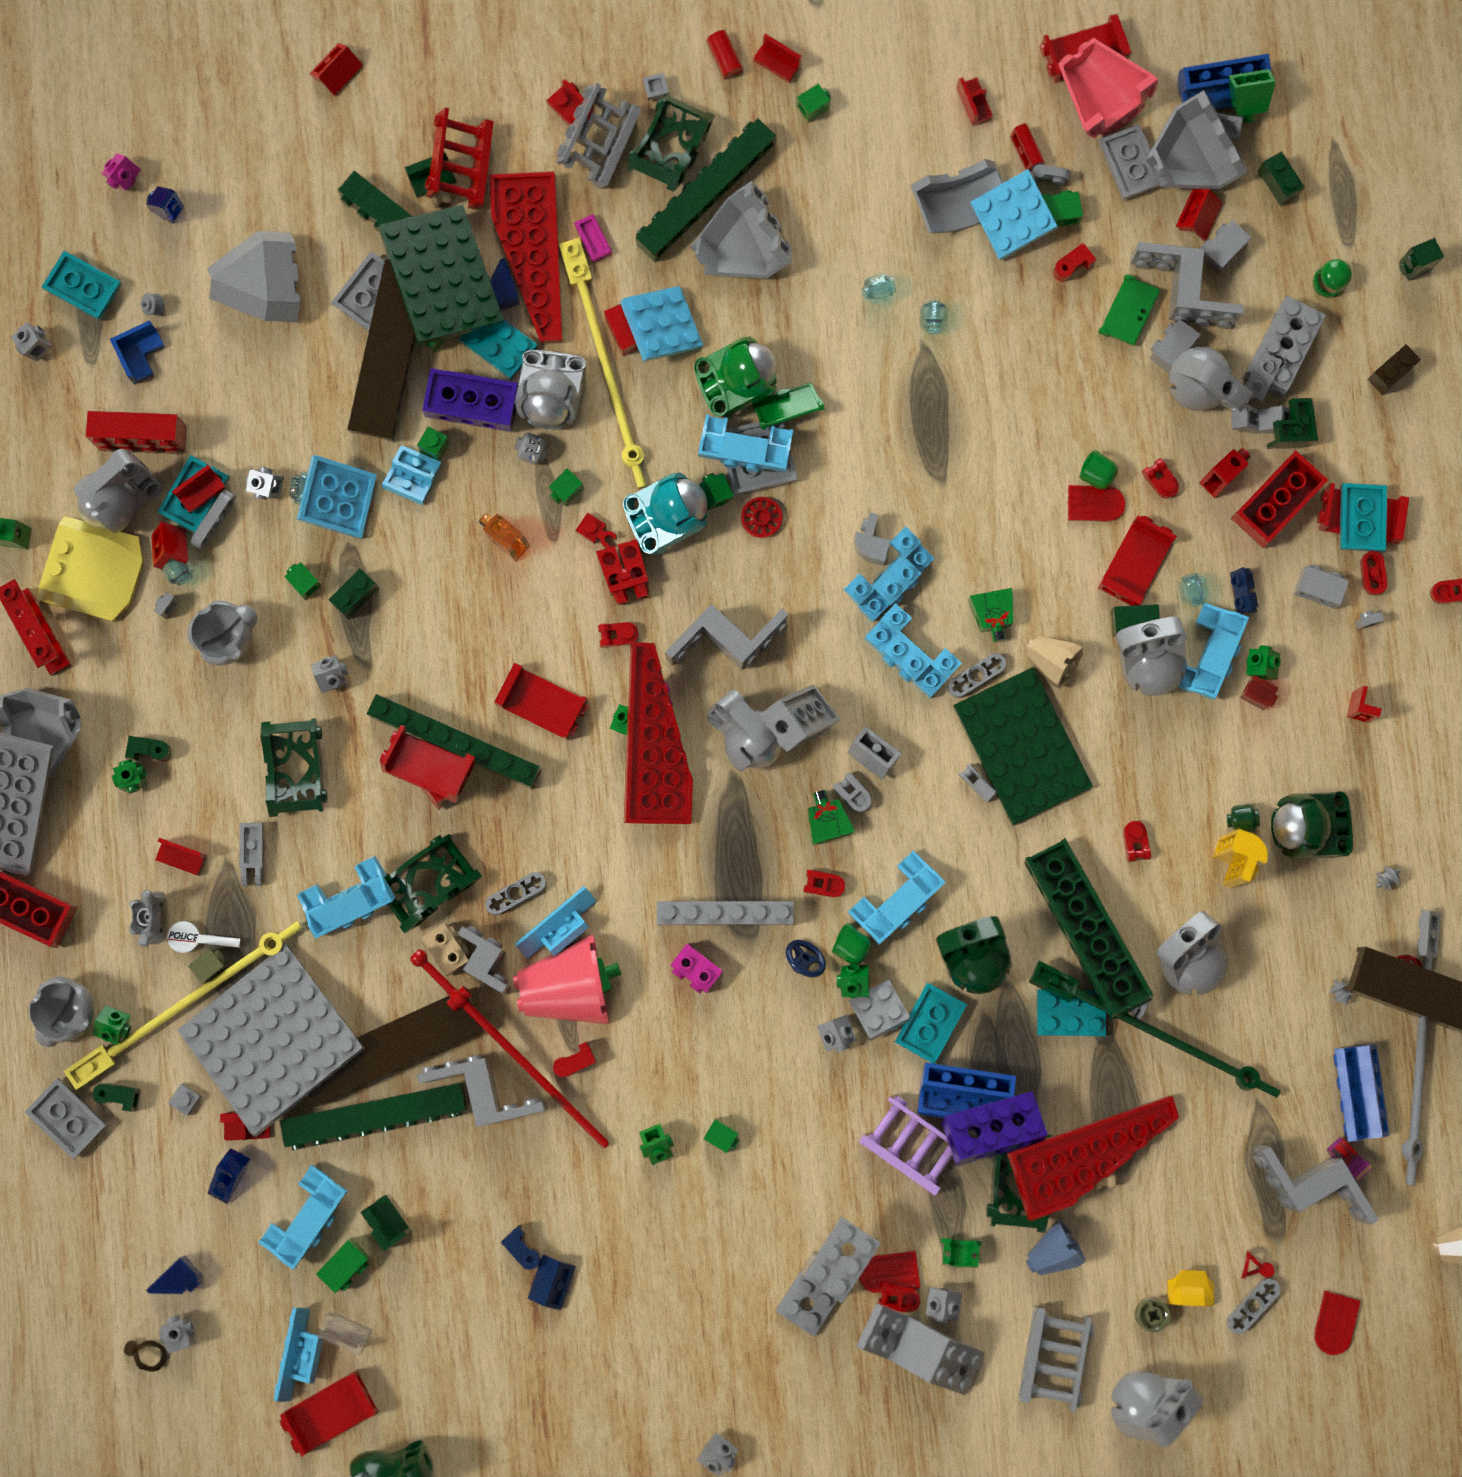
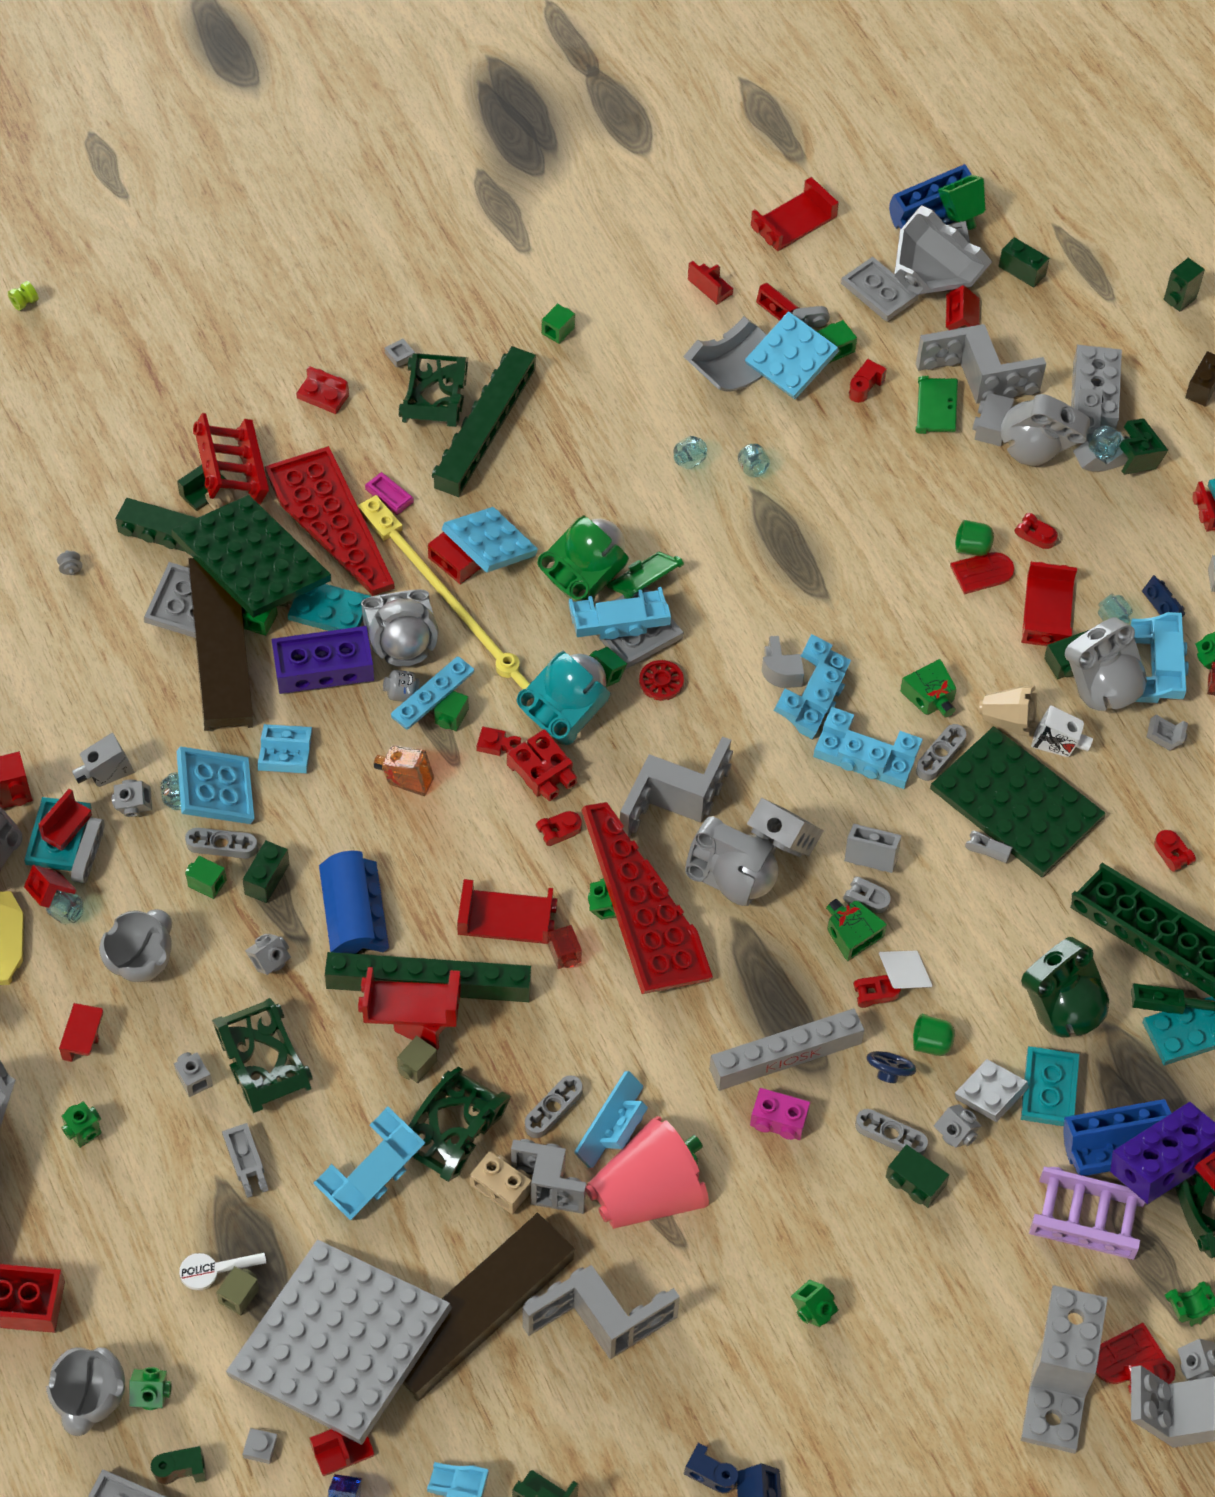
camera: 20 degrees left, 25 degrees down
light yellow bar [64,921,302,1090] -> none
dark green leg [125,736,172,762] -> none
light grey hair [129,889,166,947] -> none
light grey plate [154,592,178,619] -> none
red panel [155,838,207,876] -> none
light grey panel [207,231,300,322] -> none
dark green brick [279,1083,468,1151] -> none
red panel [309,43,363,96] -> none
red bar [410,949,609,1148] -> none
green brick [417,426,450,461] -> none
clear blue slope [490,258,520,311] -> none
red leg [553,1041,597,1077] -> none
light grey fence [556,82,641,189] -> none
light grey panel [690,181,792,279] -> none
green brick [703,1119,740,1153] -> none
red brick [707,30,744,80] -> none
red panel [753,33,802,83] -> none
green brick [837,964,870,998] -> none
medium azure bracket [848,850,946,945] -> none
coral cone [1058,38,1158,138] -> none
red torso [1199,448,1250,498] -> none
light grey brick [1201,220,1252,274] -> none
red brick [1230,450,1328,548] -> none
green helmet [1313,259,1352,298] -> none
none -> light grey wheel [57,550,82,575]
none -> red panel [59,1003,104,1062]
none -> light grey torso [72,733,135,787]
none -> light grey brick [174,1052,213,1097]
none -> light grey beam [185,828,258,859]
none -> blue brick [319,851,389,954]
none -> medium azure bracket [391,657,474,730]
none -> olive brick [397,1036,437,1083]
none -> clear red brick [548,925,582,969]
none -> light grey beam [855,1109,928,1155]
none -> white sticker [879,951,932,989]
none -> dark green brick [885,1144,950,1208]
none -> white torso [1031,705,1093,757]
none -> clear light blue head [1088,426,1121,460]
none -> light grey bracket [1146,715,1188,751]

